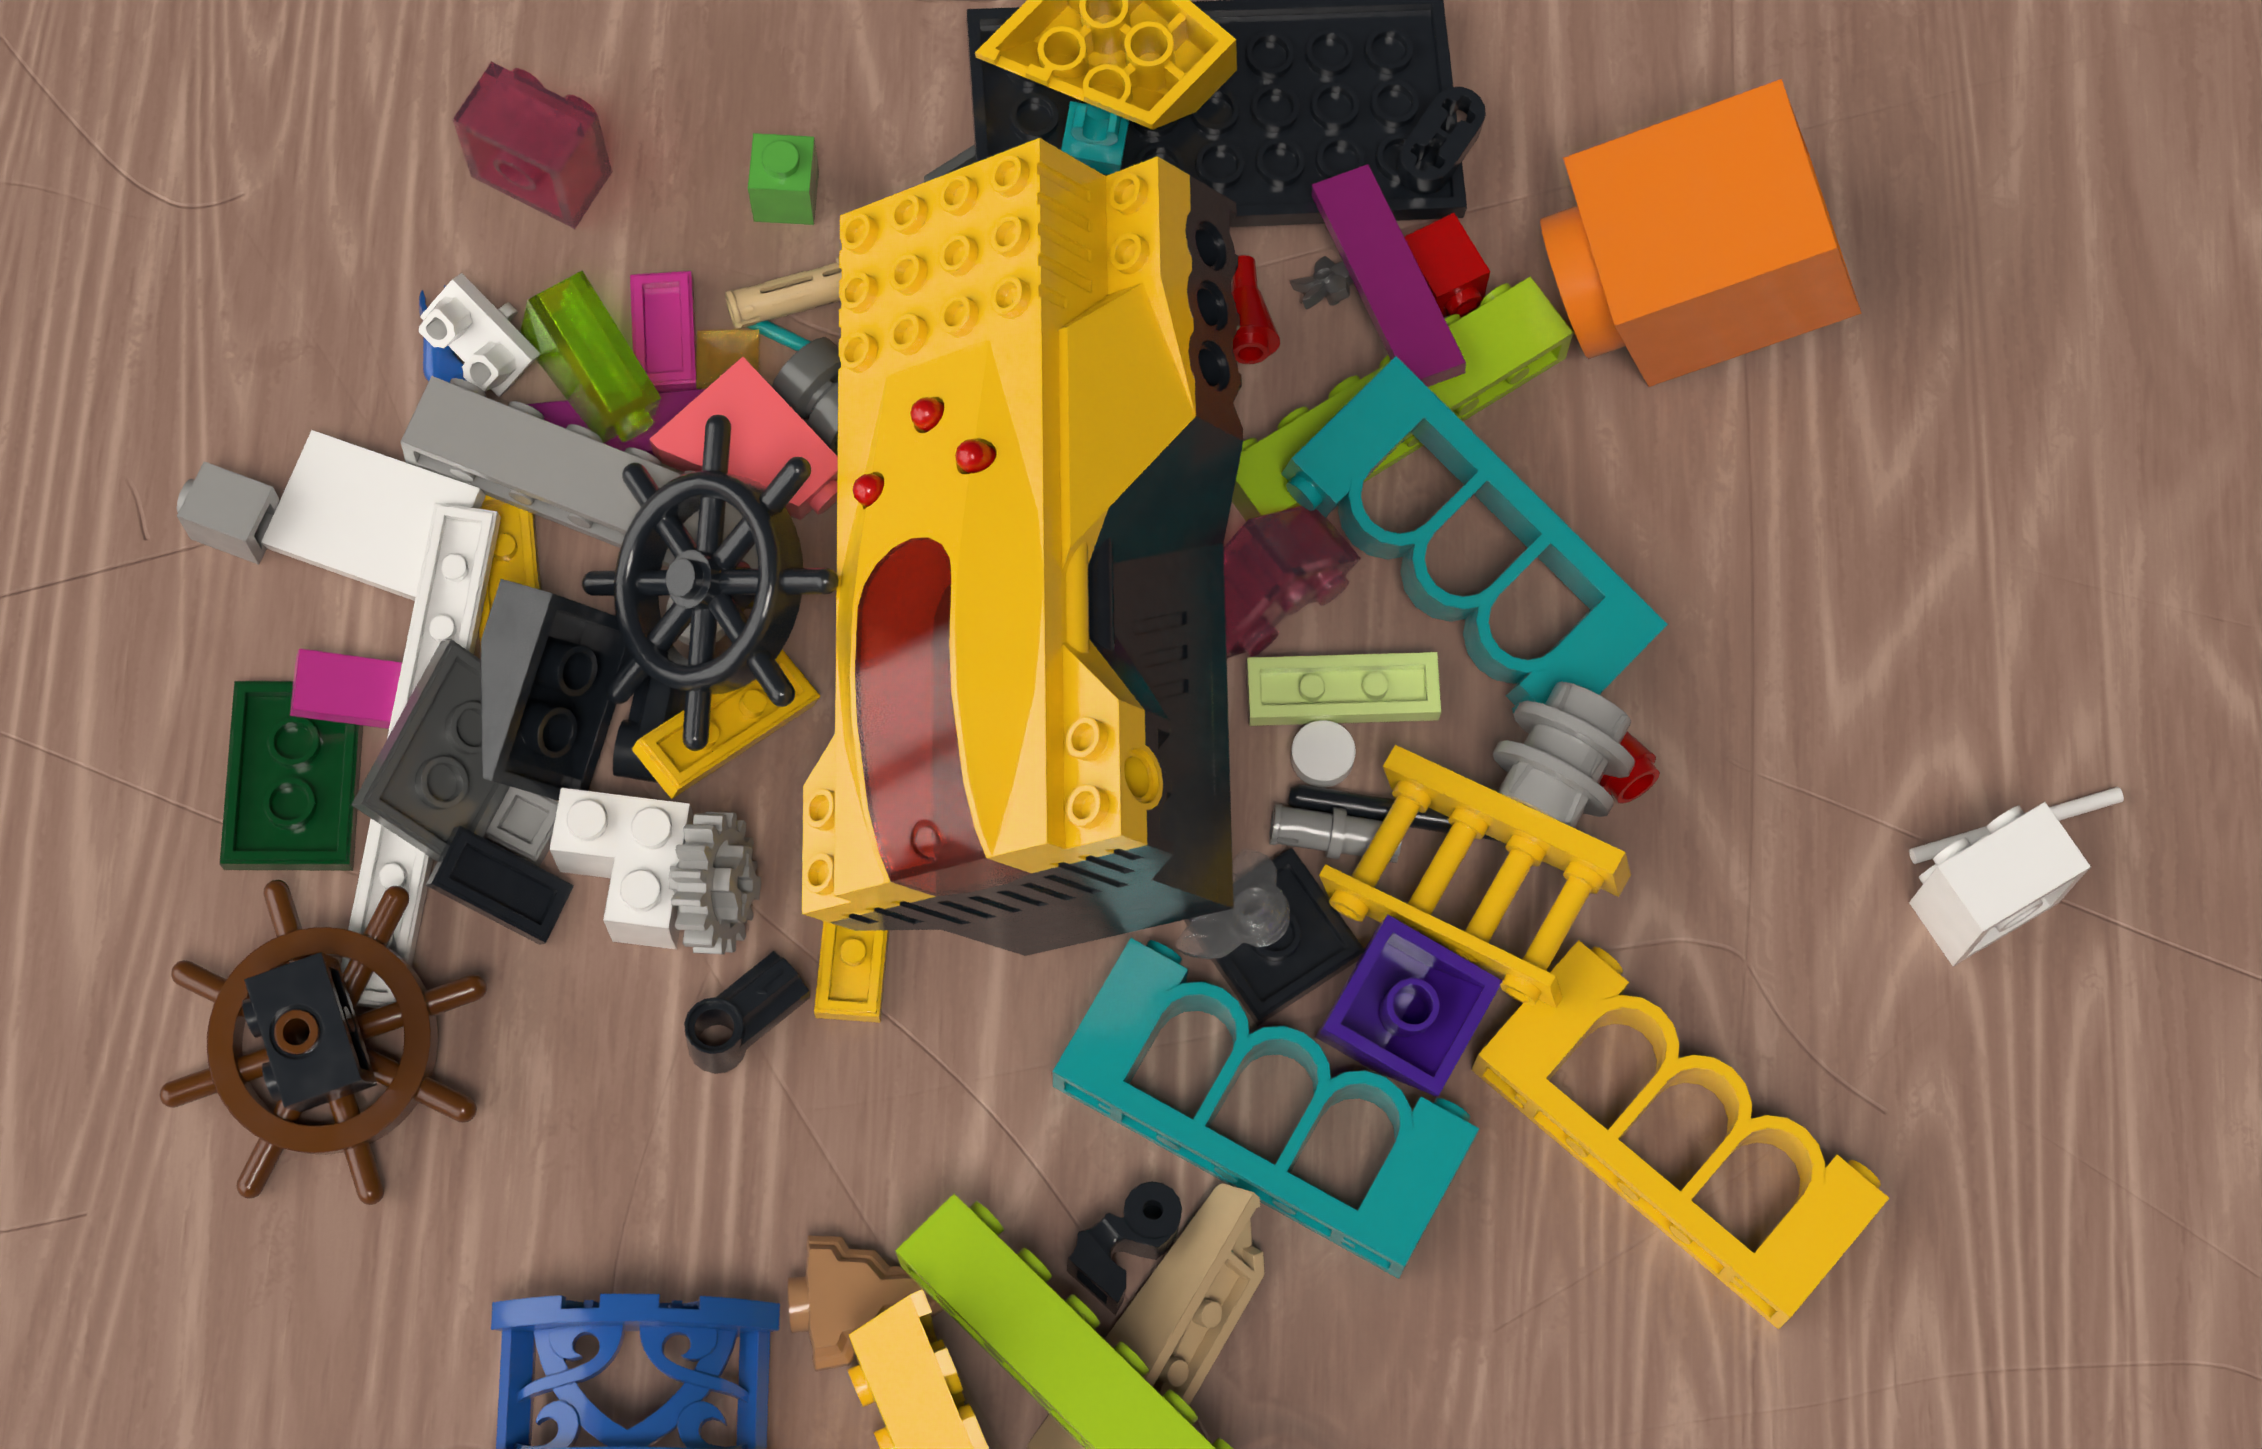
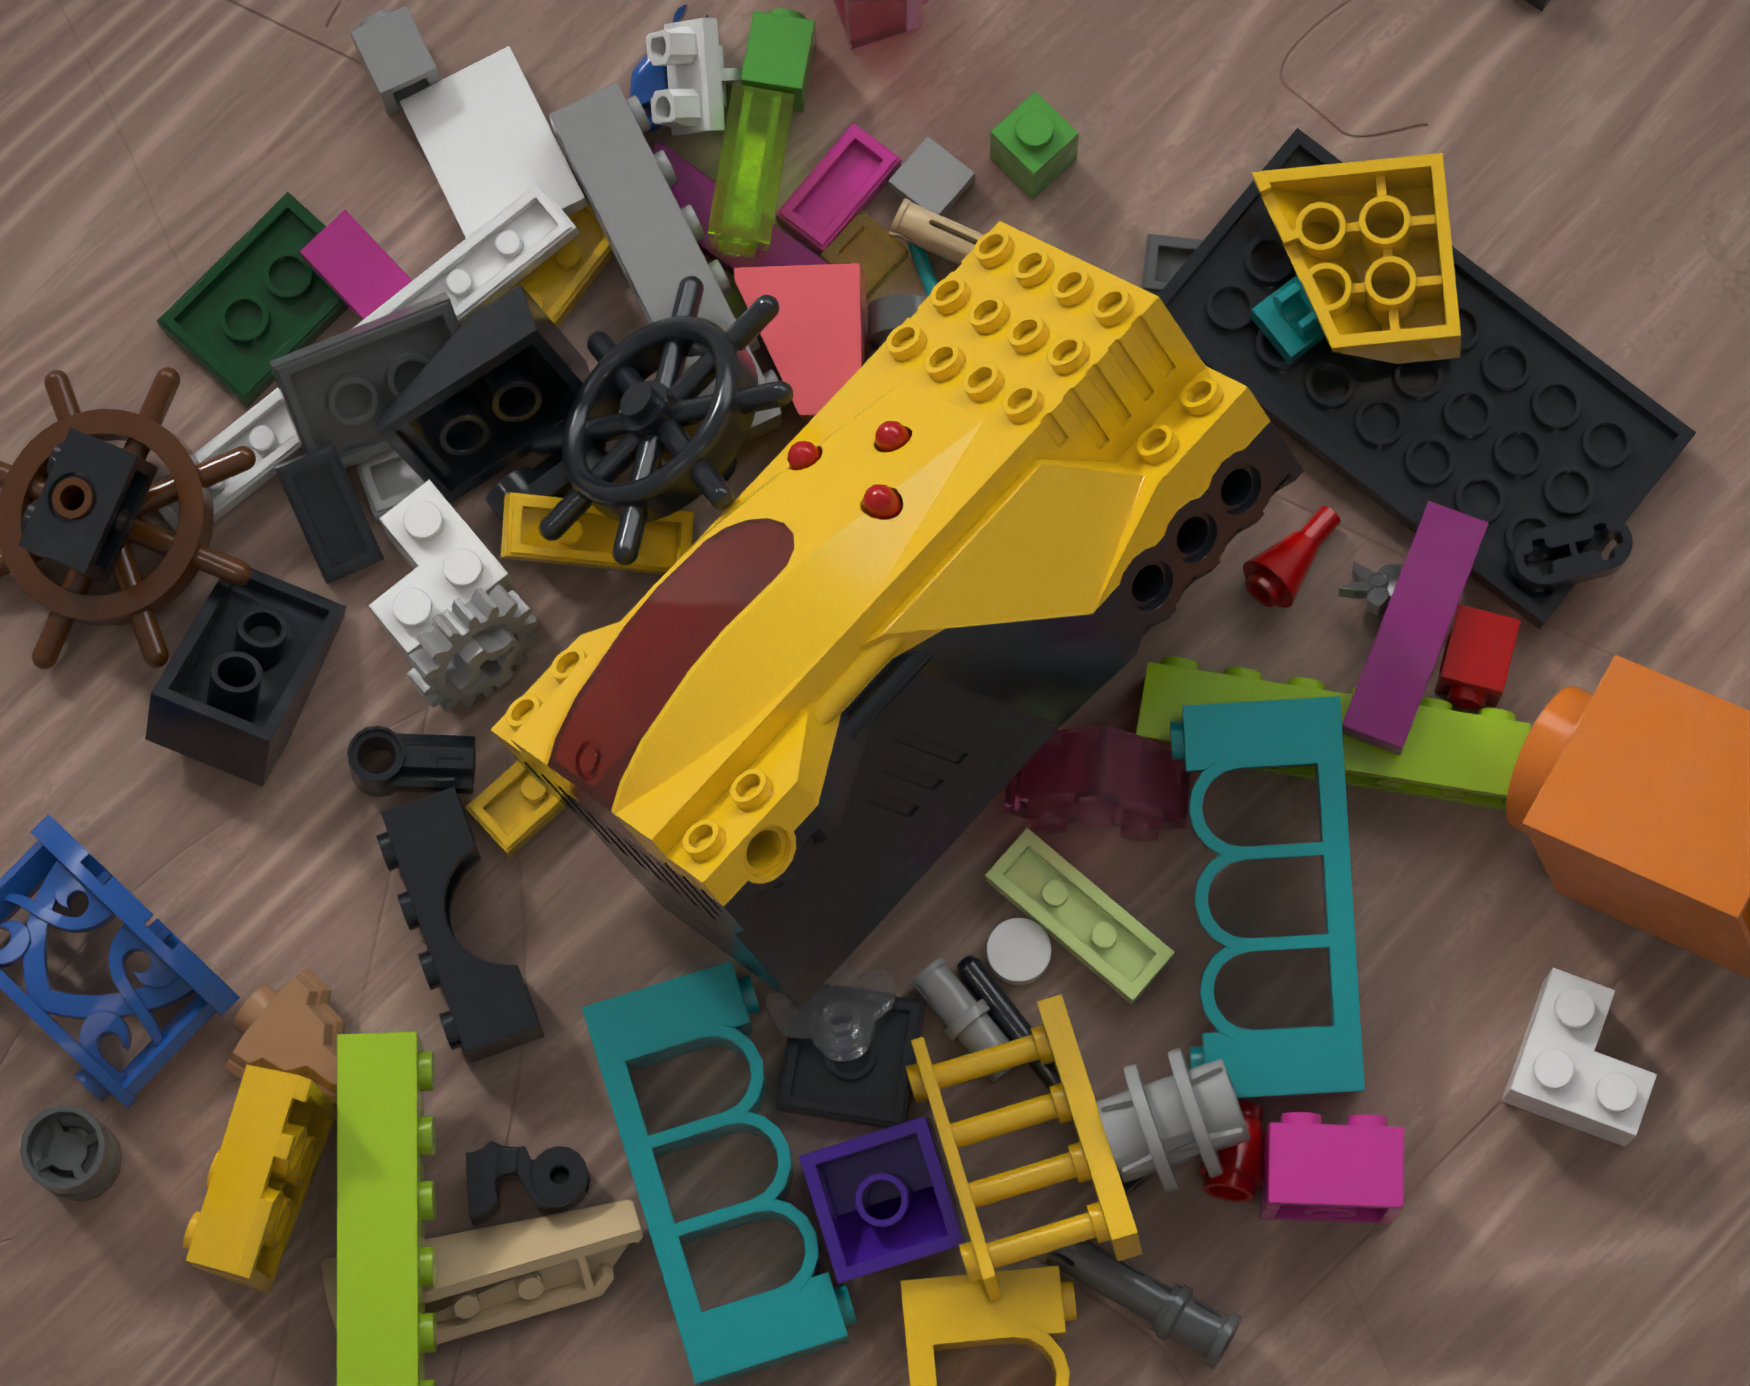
camera: 50 degrees right, 5 degrees up
none -> black slope [145,568,347,787]
none -> black arch [376,786,545,1063]
none -> bright green brick [741,8,817,112]
none -> light grey tile [888,136,975,216]
none -> dark grey pin [1045,1240,1242,1369]
none -> dark pink brick [1260,1112,1404,1224]
none -> white brick [1501,968,1657,1147]

